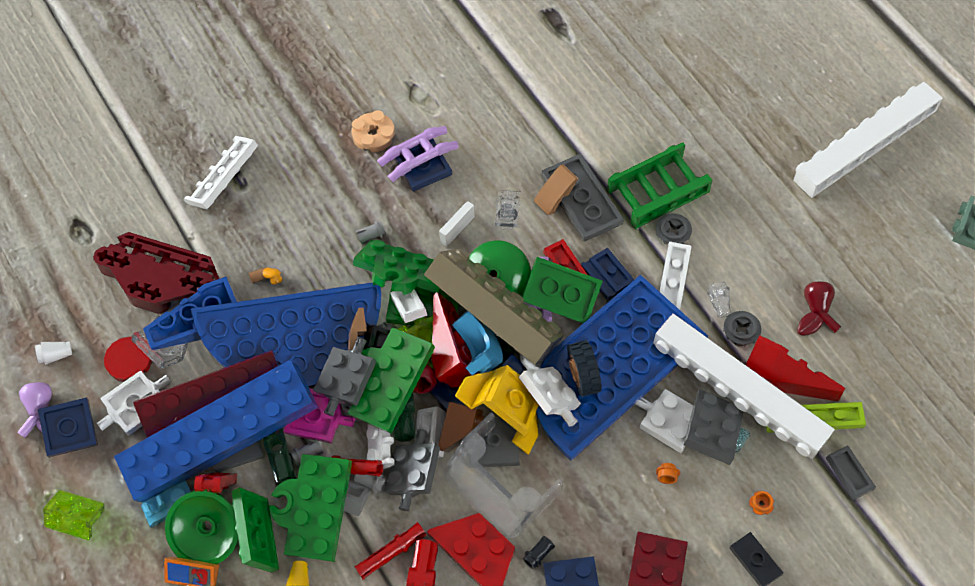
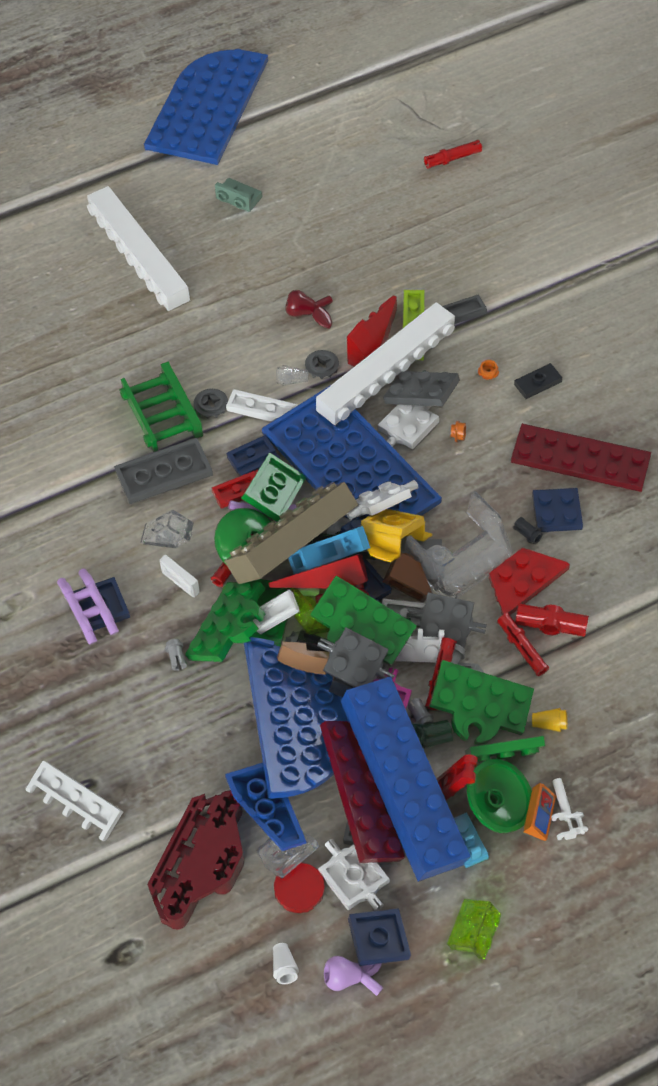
camera: 85 degrees left, 5 degrees down
arm [248,267,283,285] -> none
light nougat plate [352,110,395,152] -> none
medium nougat slope [534,164,578,215] -> none
black wheel [567,340,602,397] -> none

